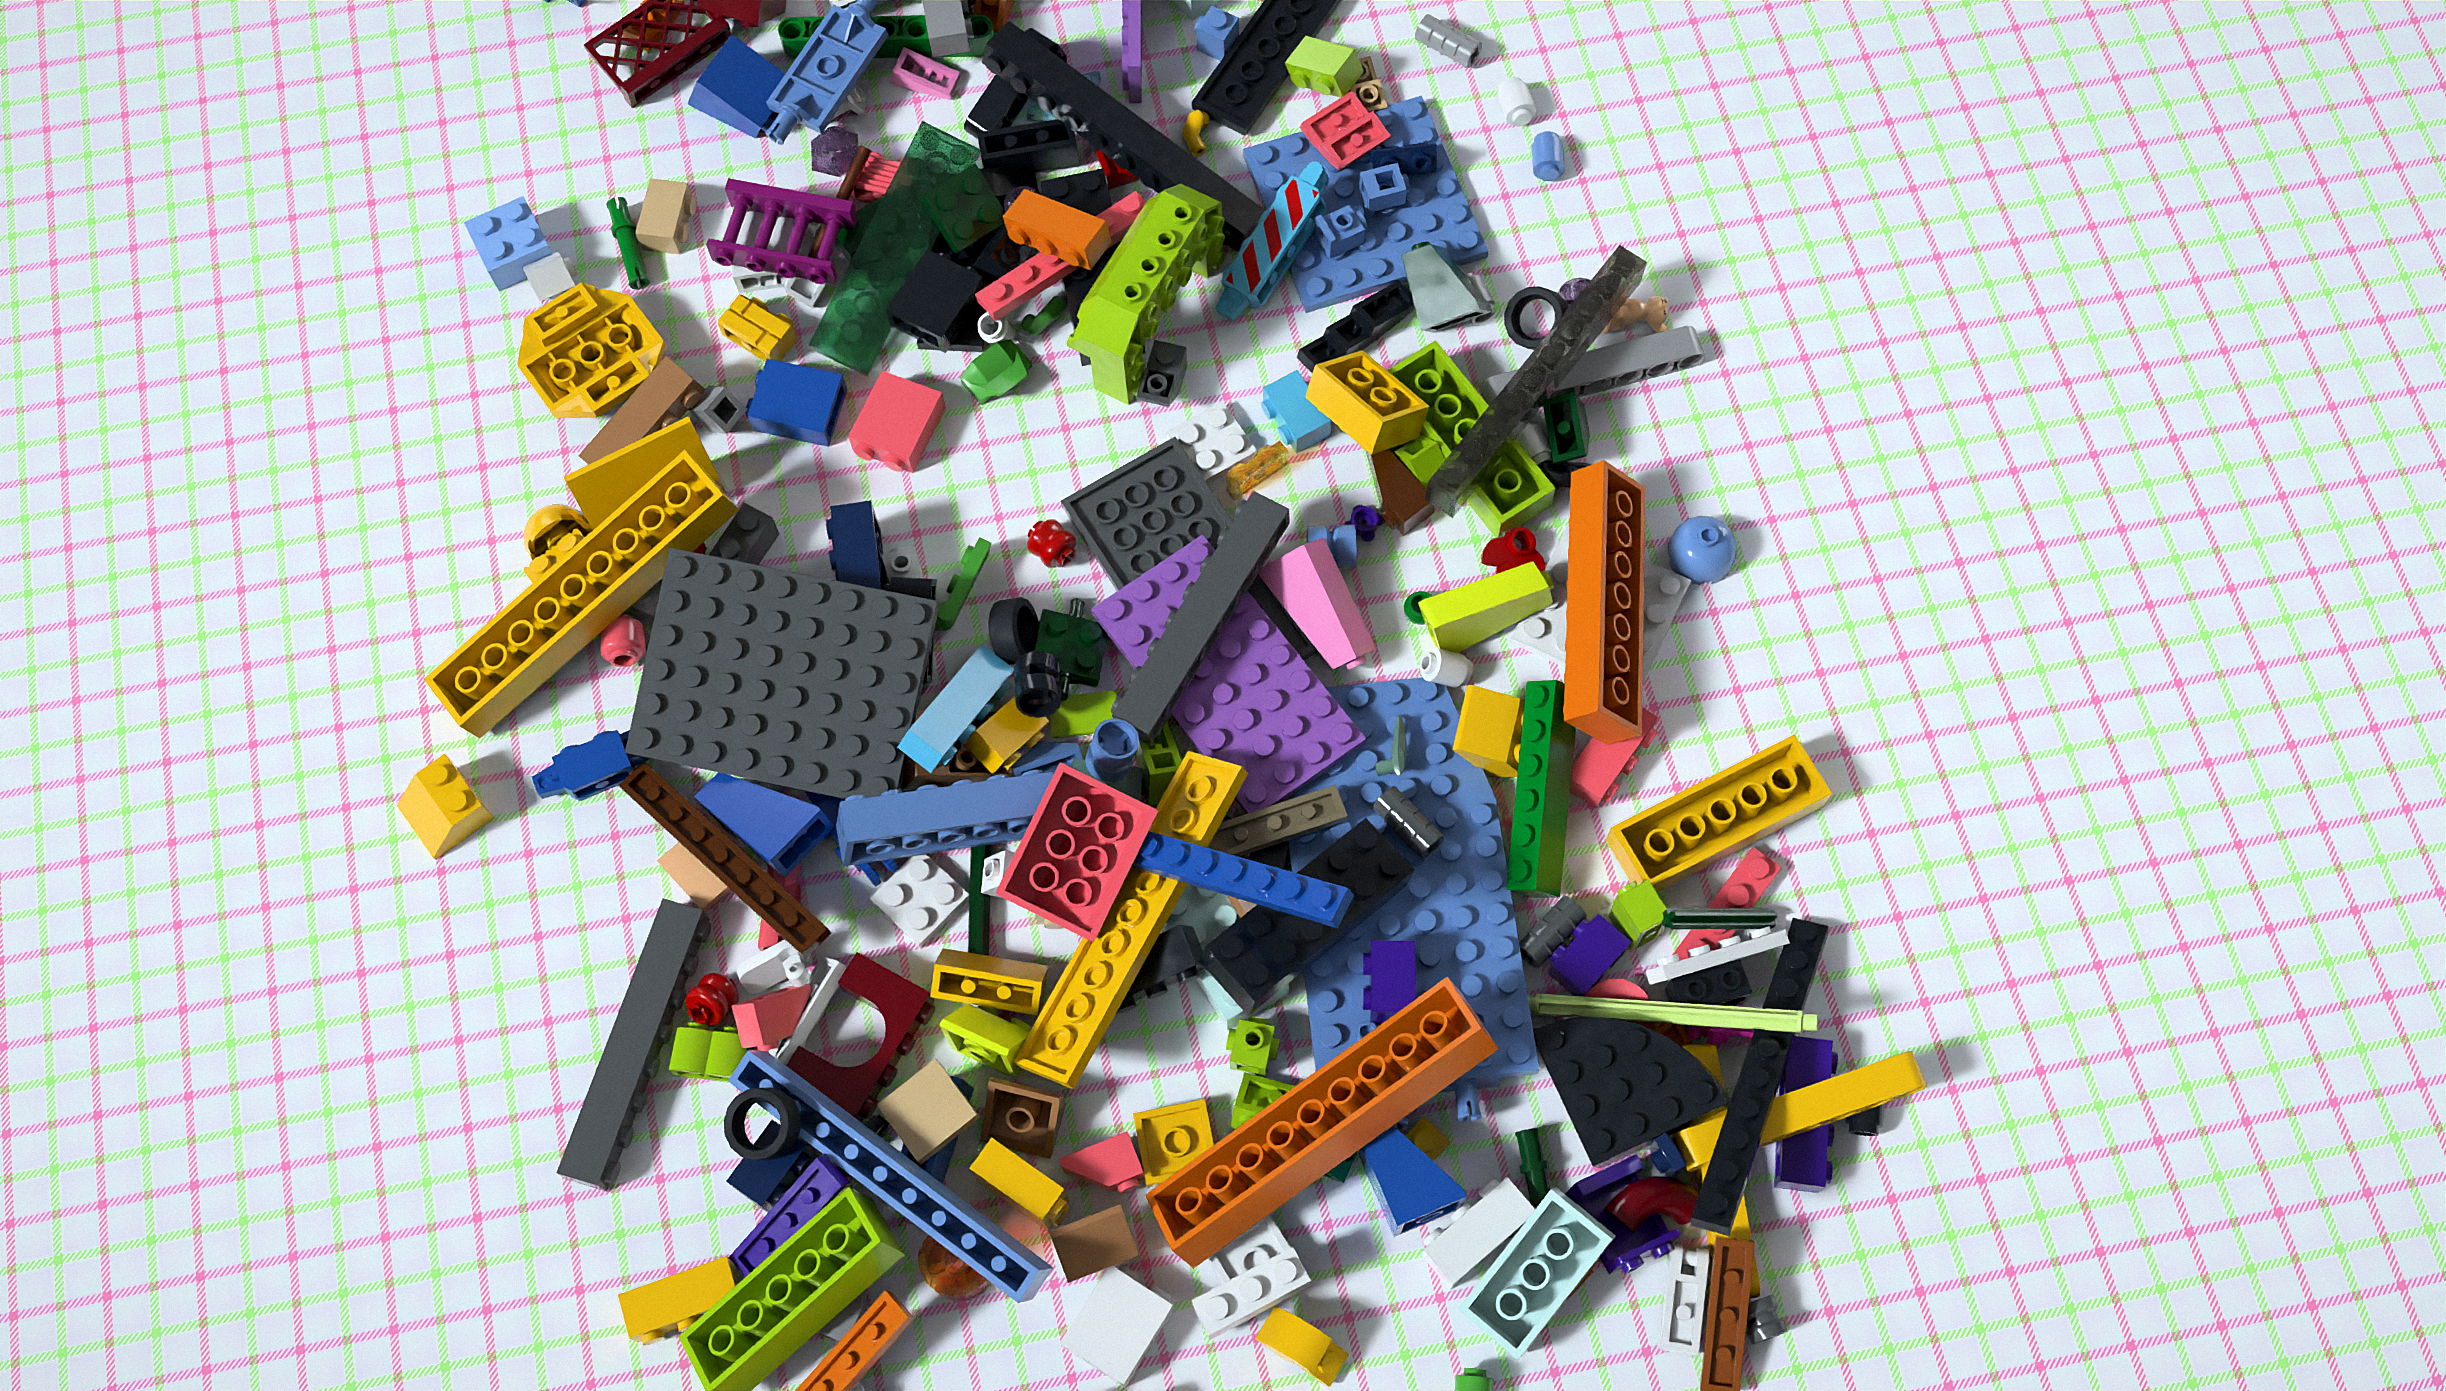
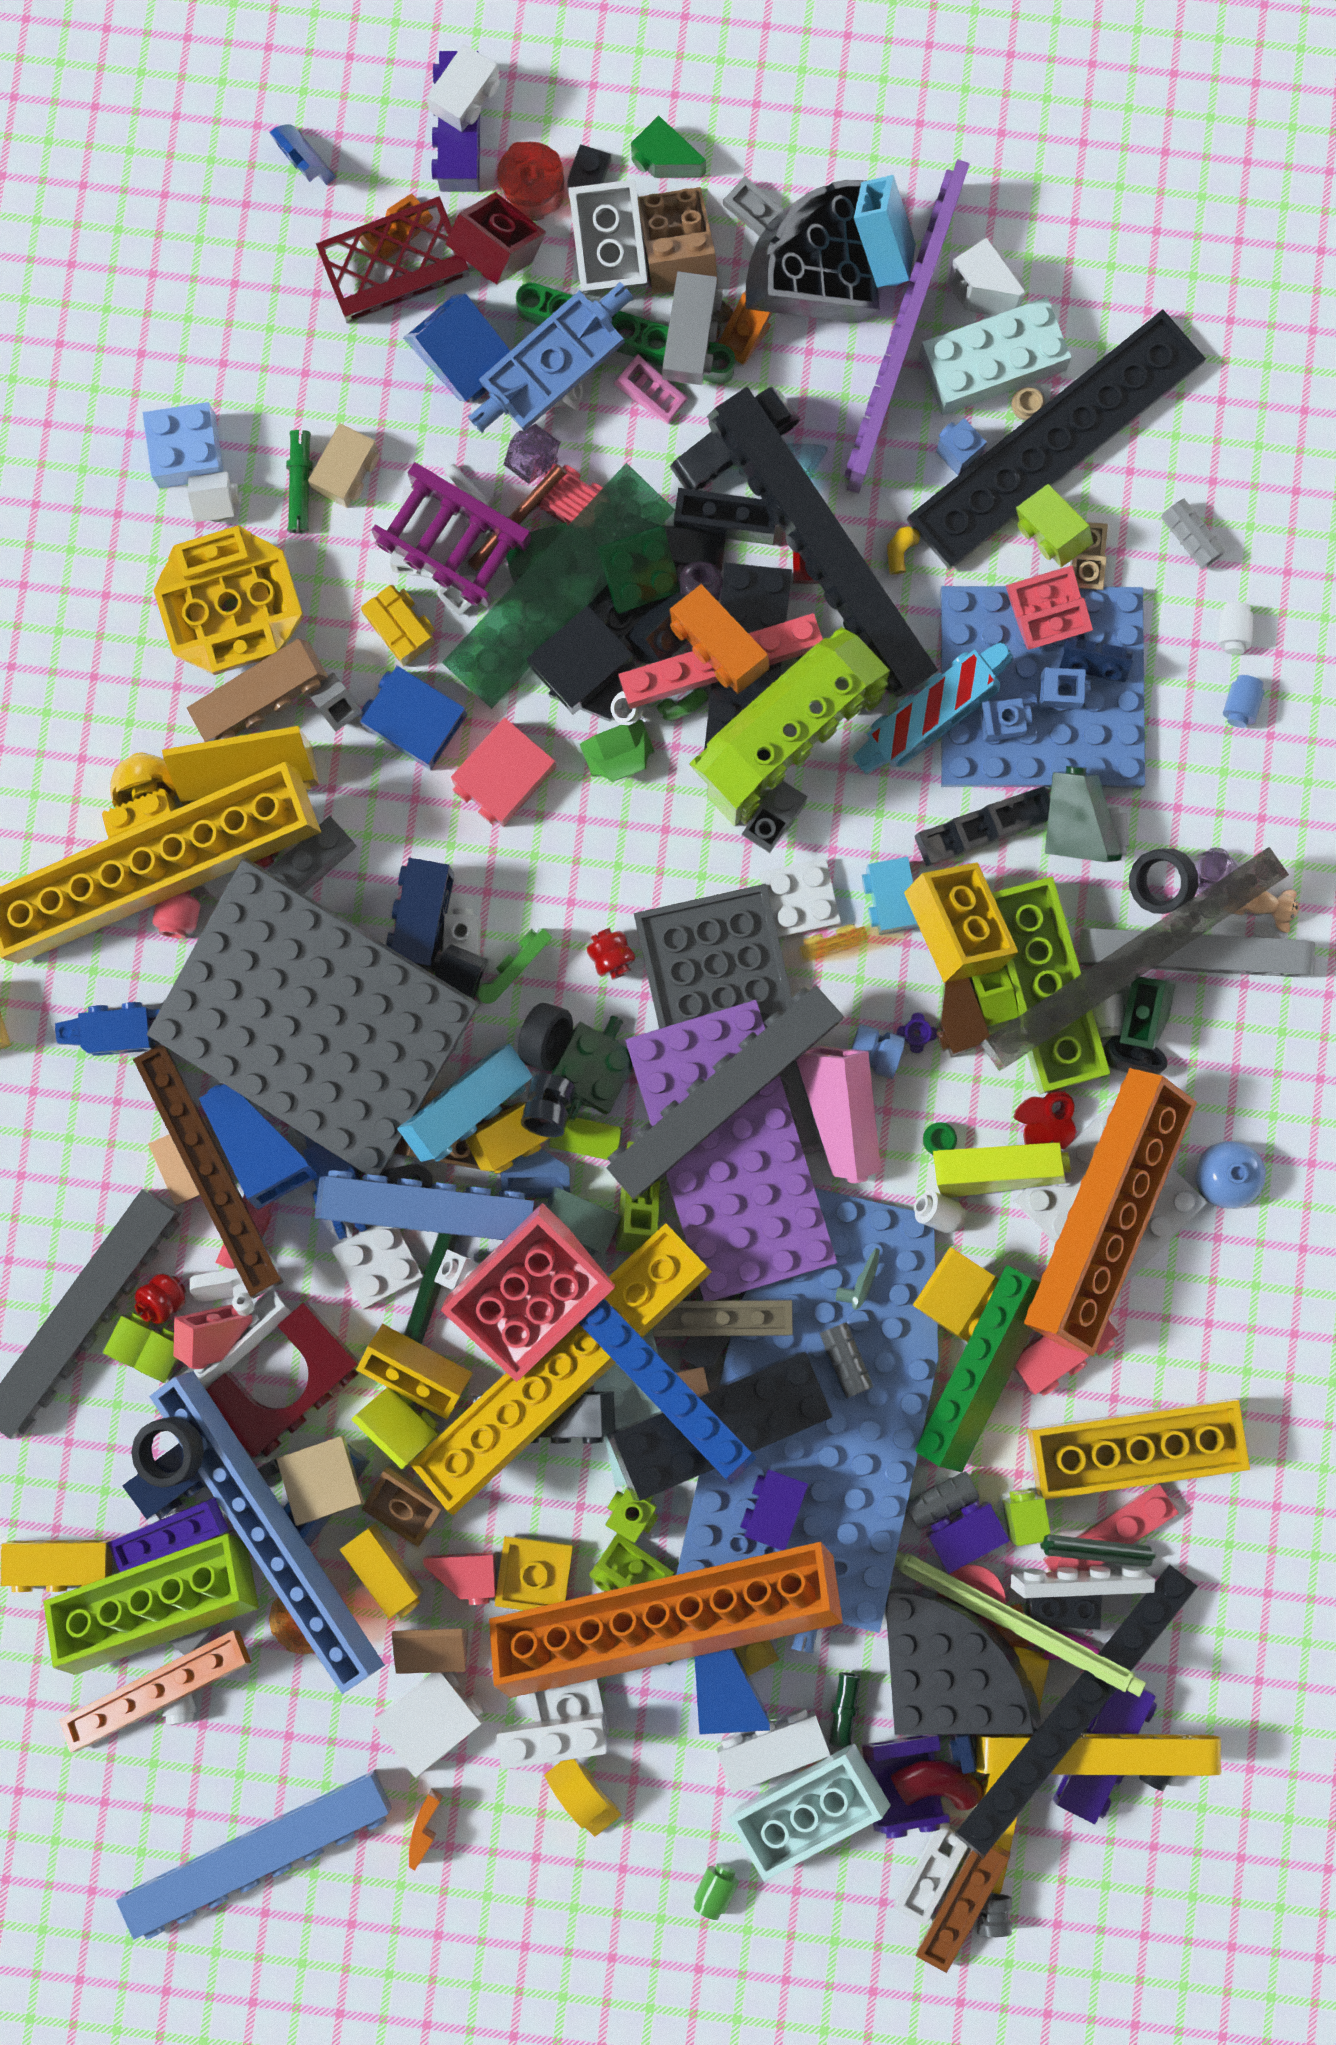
camera: 20 degrees right, 15 degrees up
medium blue wheel [1085,718,1140,782] -> none

